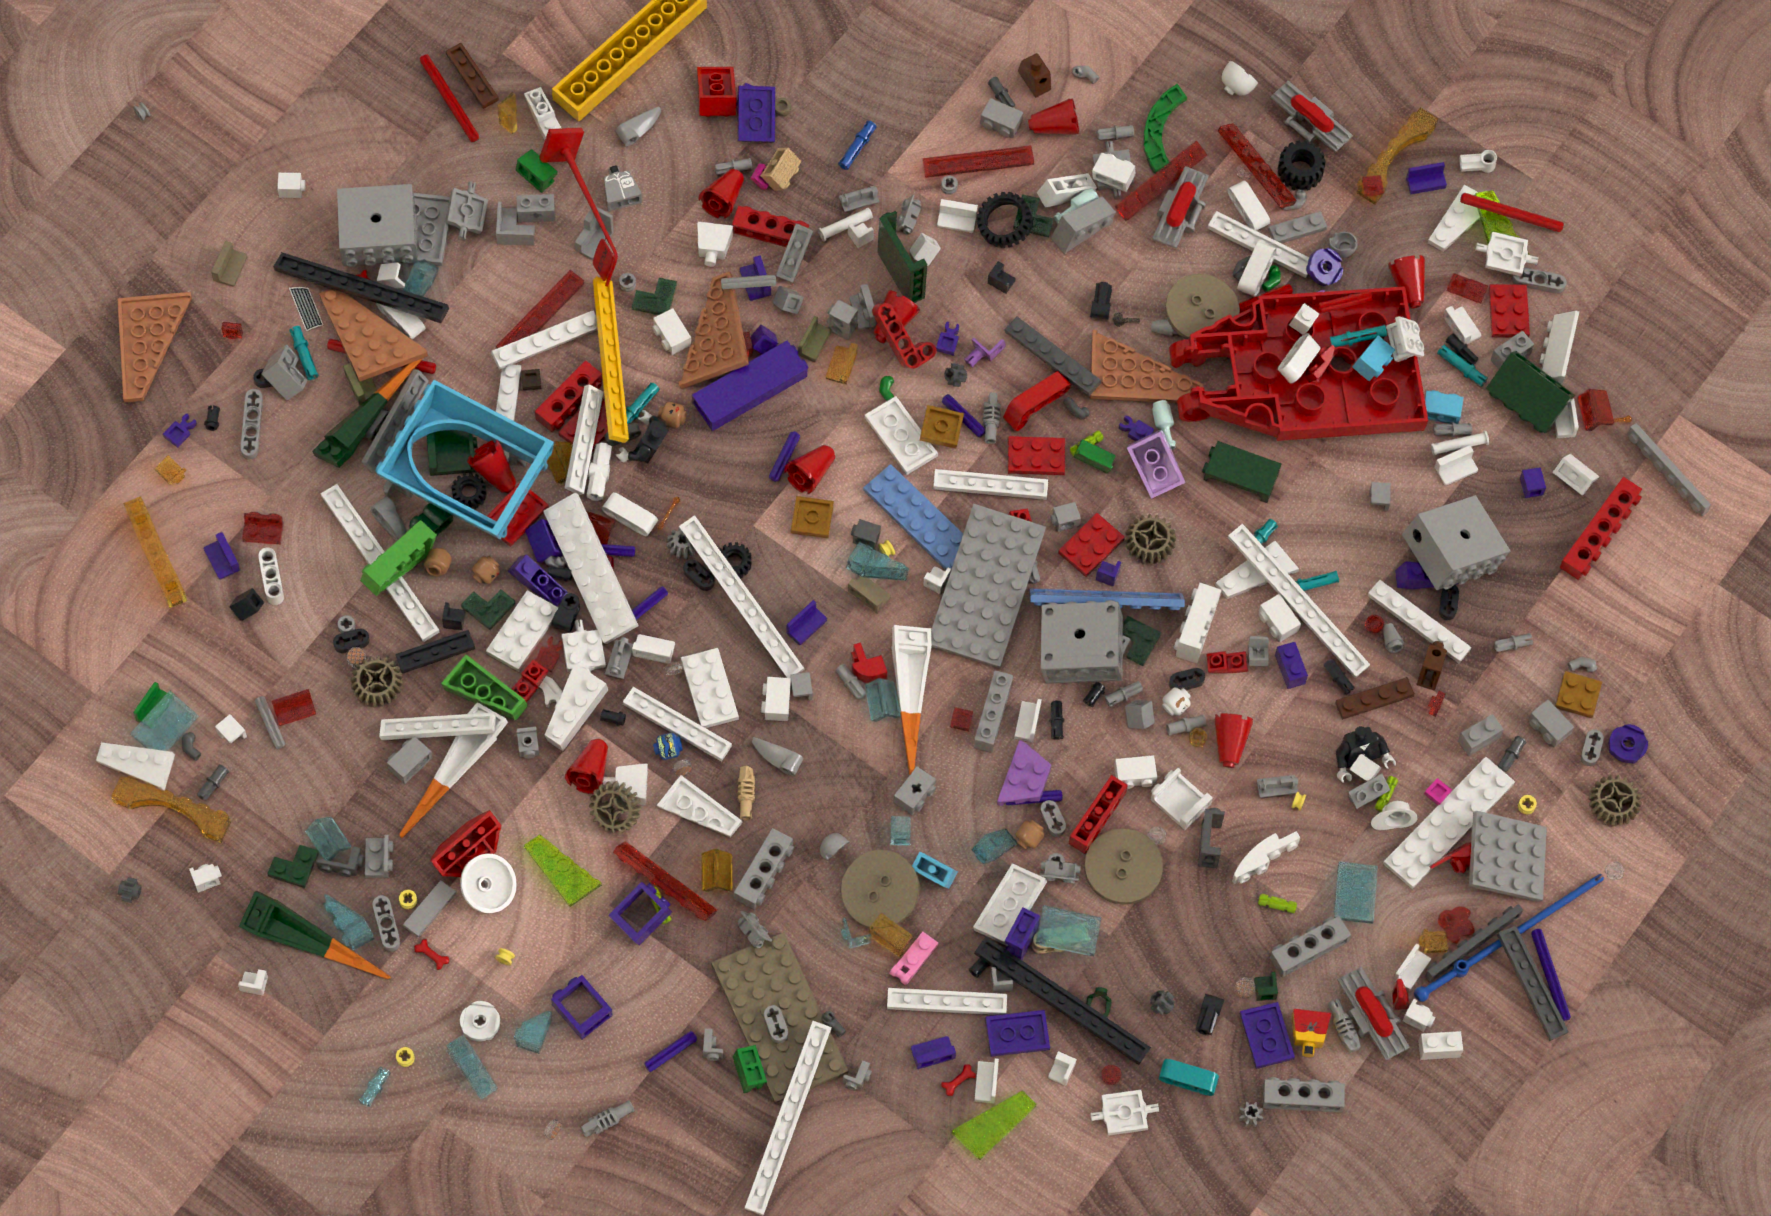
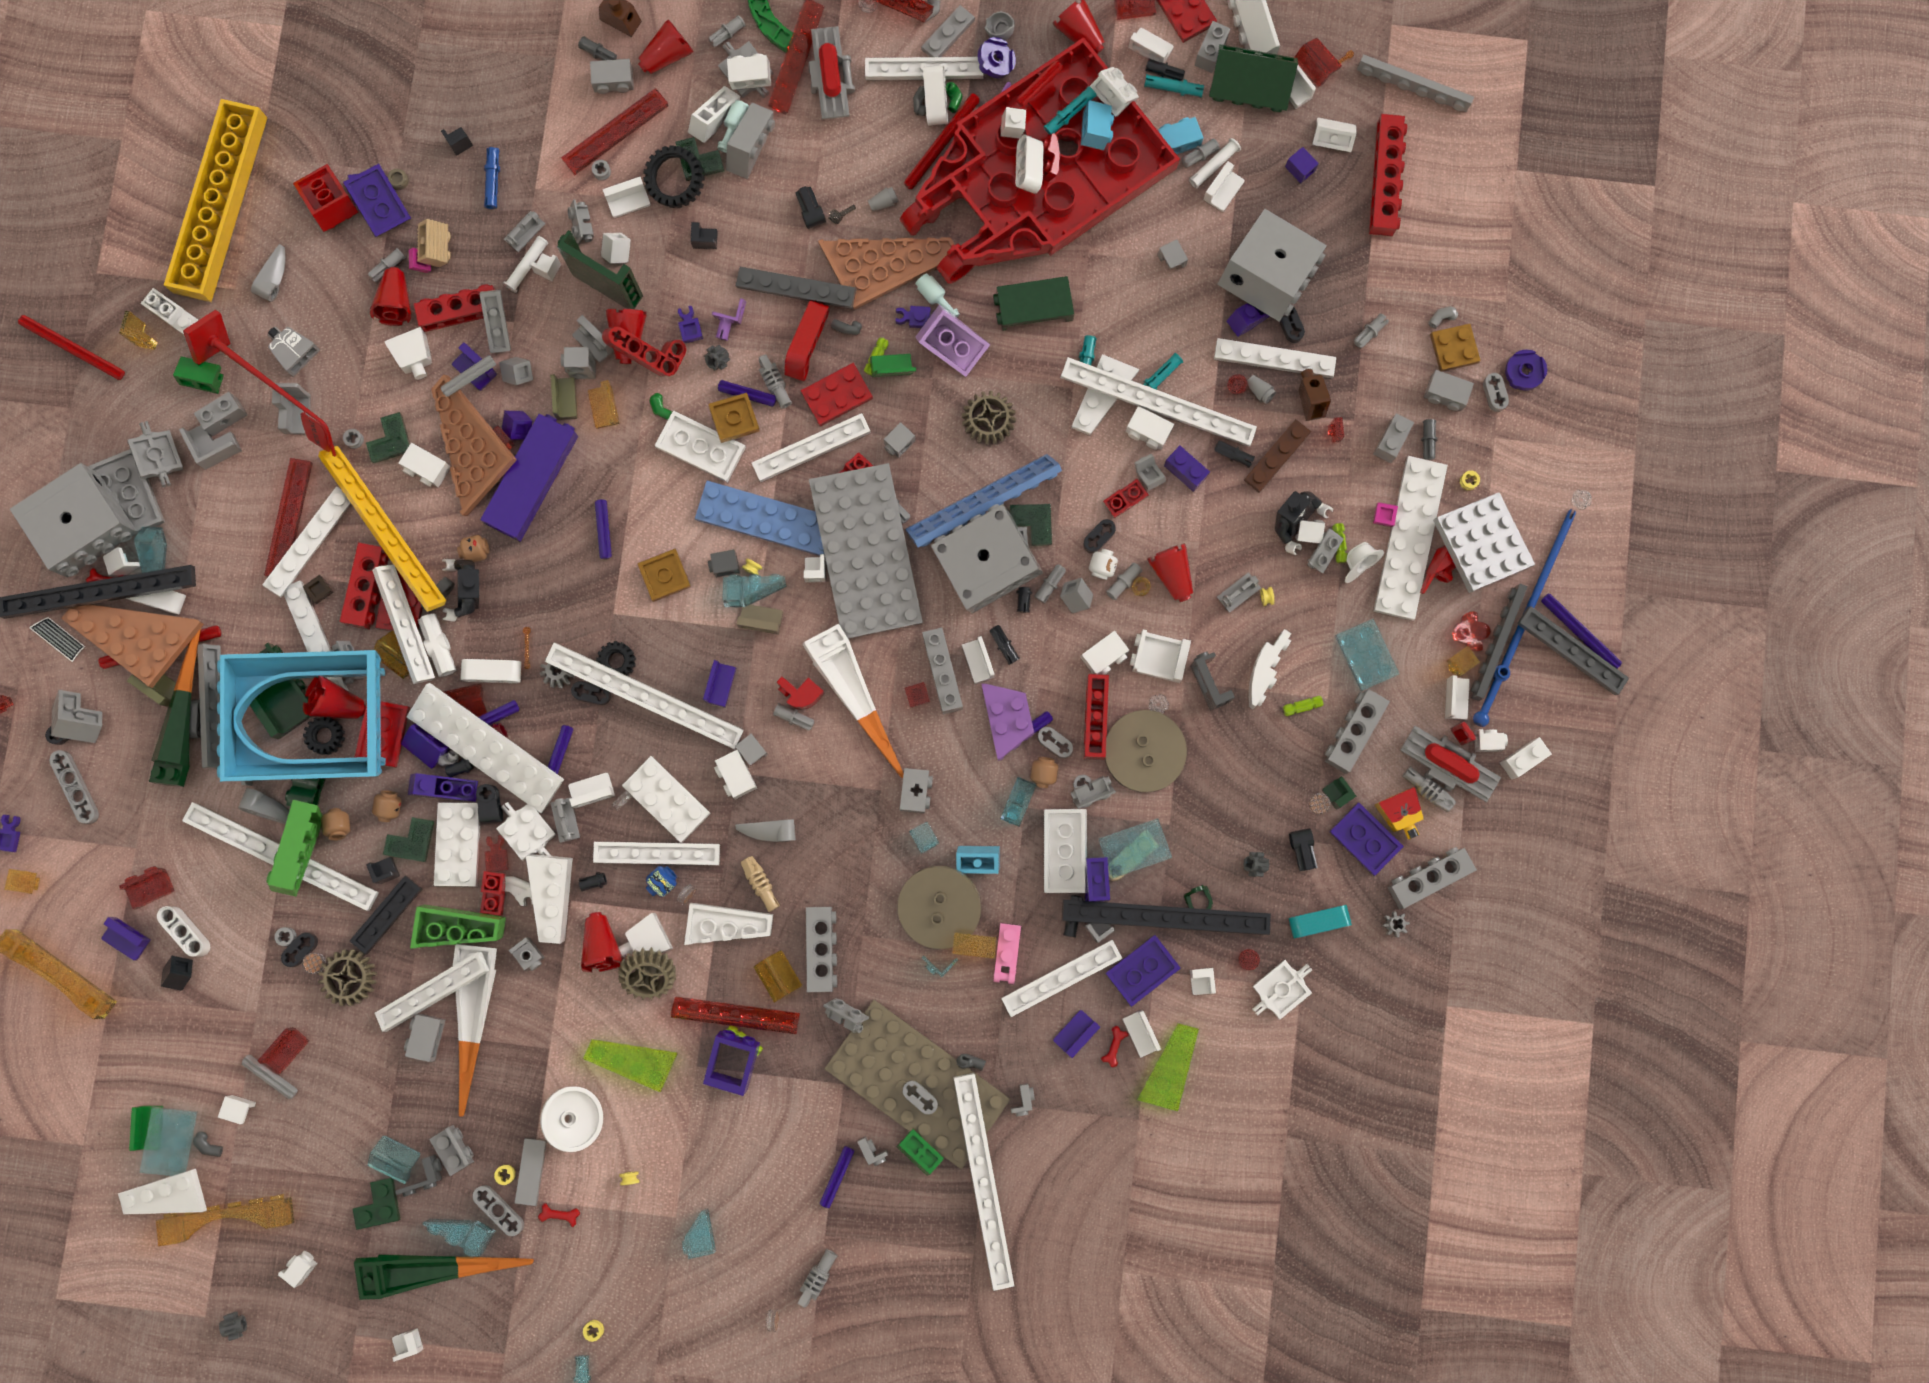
camera: 30 degrees left, 15 degrees up
dark grey axle [197,764,229,801] -> none
black pin [204,405,220,431] -> none
teal pin [289,326,319,380] -> none
red wedge [430,810,502,877] -> none
reddish brown plate [446,43,499,109] -> none
clear light blue slope [446,1035,498,1100] -> none
white plate [460,1001,500,1042] -> none
dark purple window [551,975,613,1040] -> none
teal pin [626,382,660,425] -> none
red cone [784,445,835,494] -> none
light grey hair [820,833,850,860] -> none
clear light blue panel [865,678,901,722] -> none
red plate [1058,513,1125,577] -> none
dark purple panel [1096,561,1121,586] -> none
dark tan plate [1165,274,1240,339] -> none
white wedge [1174,583,1222,664] -> none
white beam [1227,180,1270,231] -> none
dark tan gear [1589,775,1642,827] -> none
none -> black panel [441,127,473,156]

